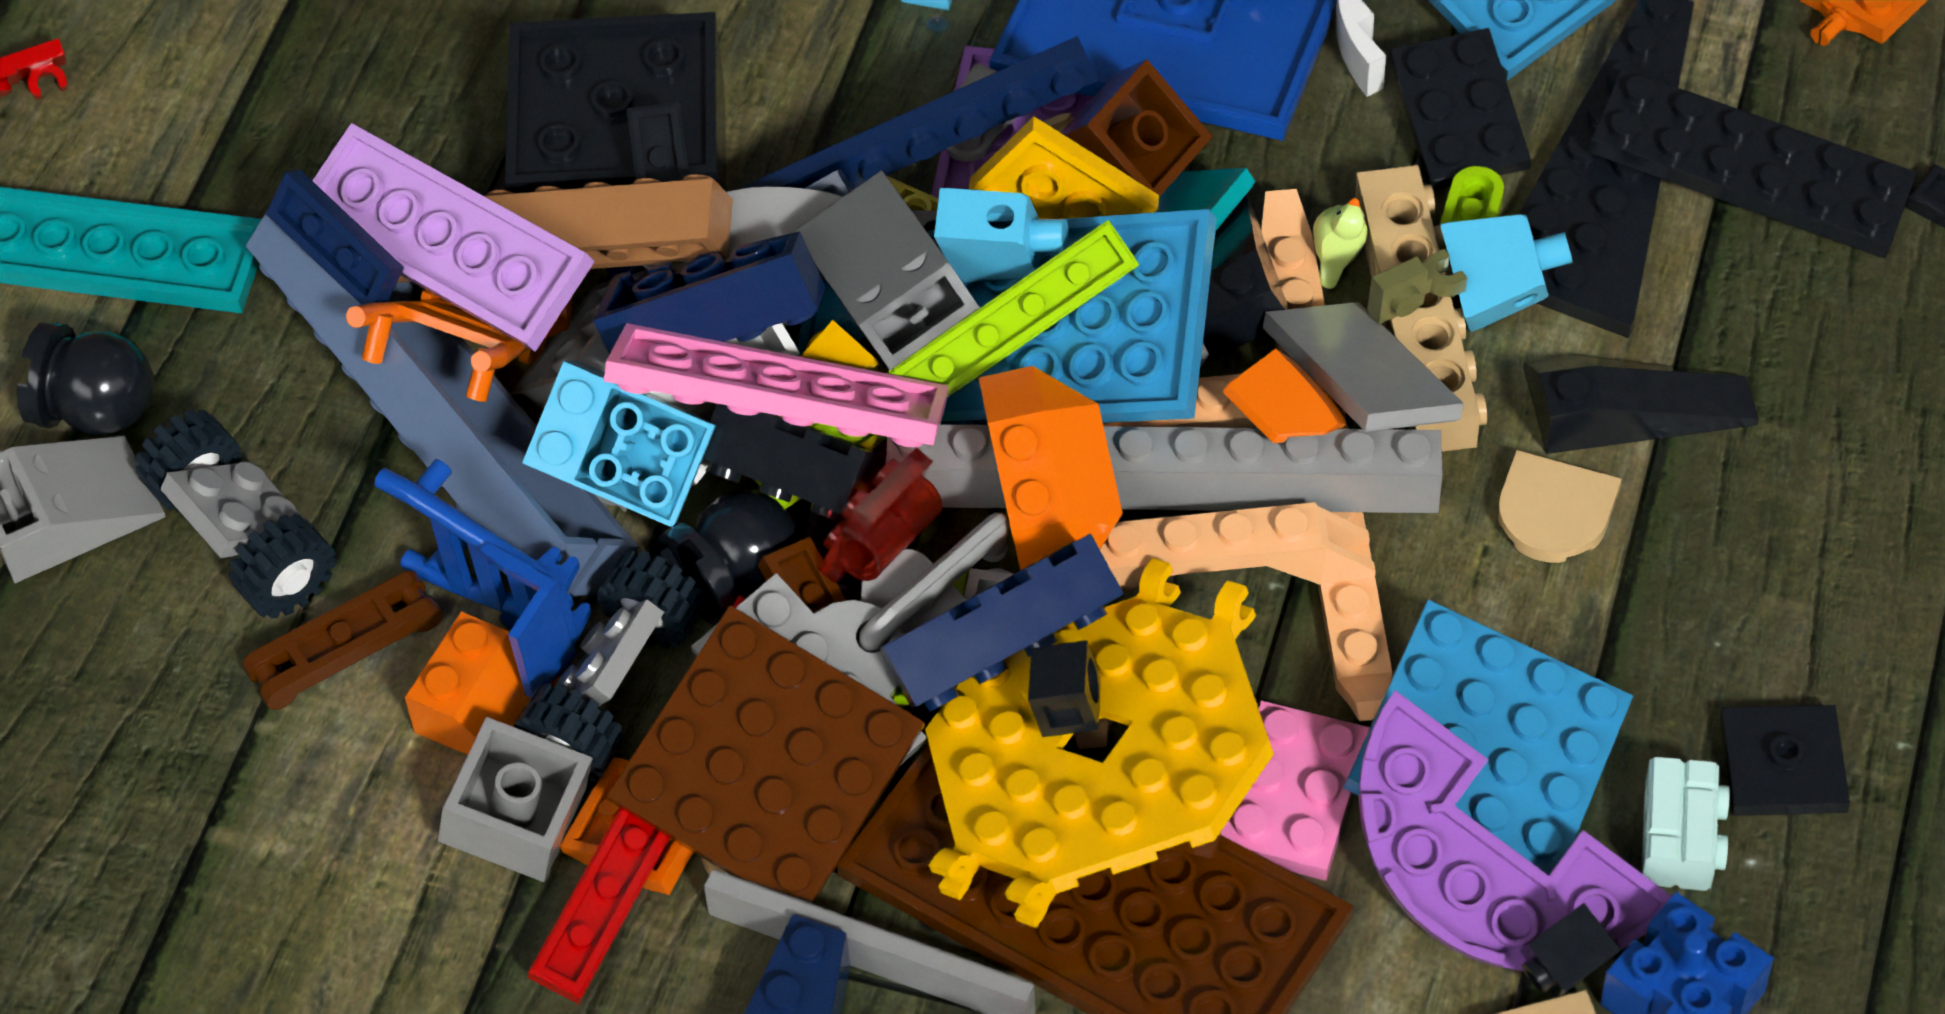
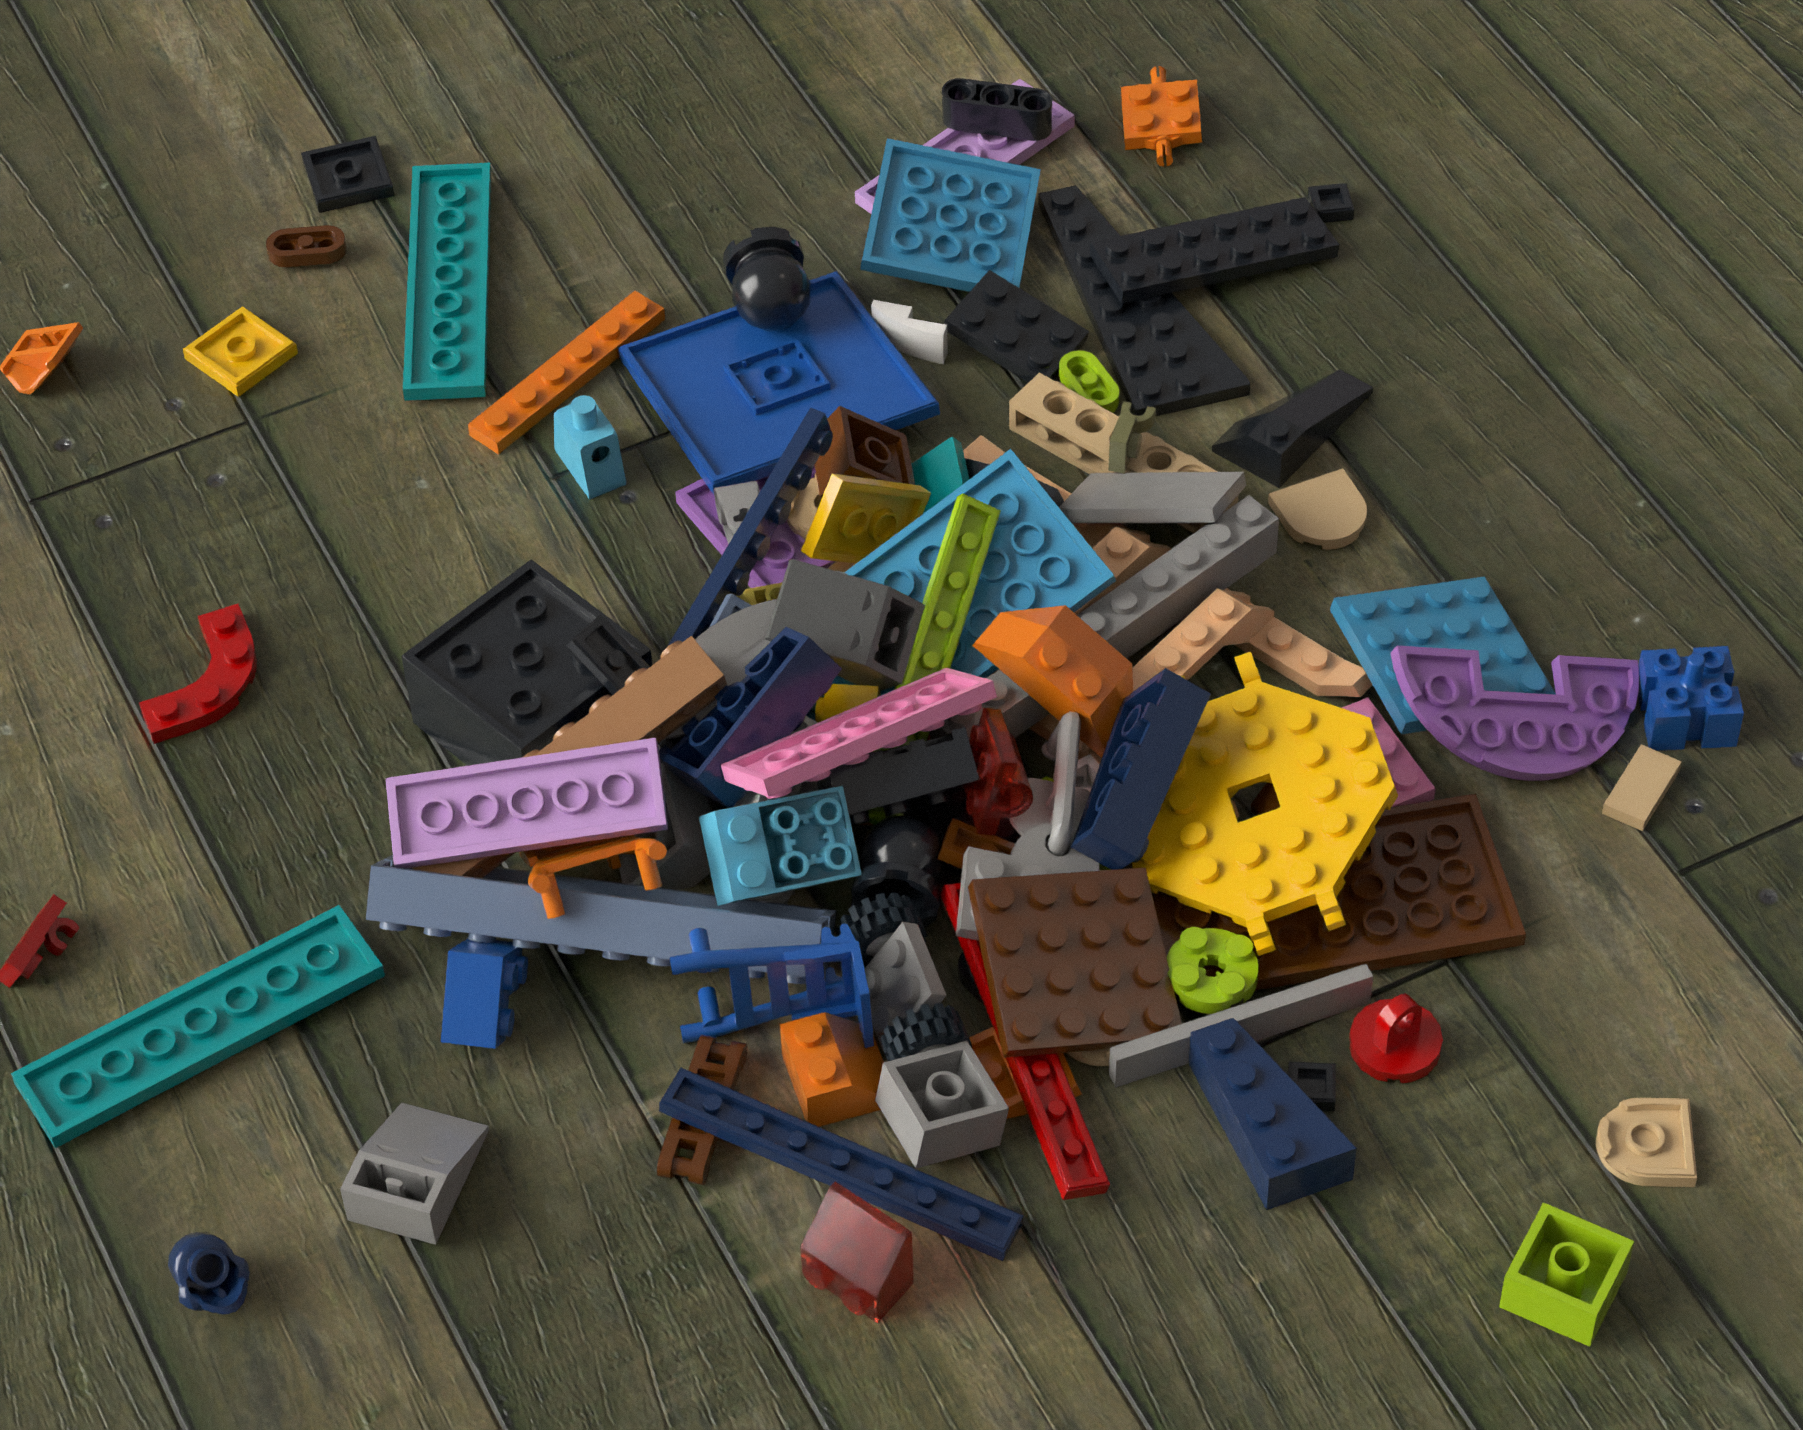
camera: 45 degrees left, 5 degrees down
black tile [17,322,155,436] -> none
plate [135,409,336,619] -> none
dark blue plate [266,170,404,305] -> none
medium azure torso [934,188,1069,282] -> none
black brick [1028,640,1101,737] -> none
orange slope [1223,348,1345,443] -> none
yellowish green animal [1313,198,1368,289] -> none
medium azure torso [1440,215,1573,332] -> none
black brick [1520,903,1621,998] -> none
light aqua brick [1641,757,1729,891] -> none
black plate [1720,705,1850,816] -> none
none -> blue brick [441,938,528,1049]
none -> dark blue tile [659,1067,1024,1261]
none -> clear red slope [800,1181,914,1323]
none -> lime plate [1167,927,1258,1014]

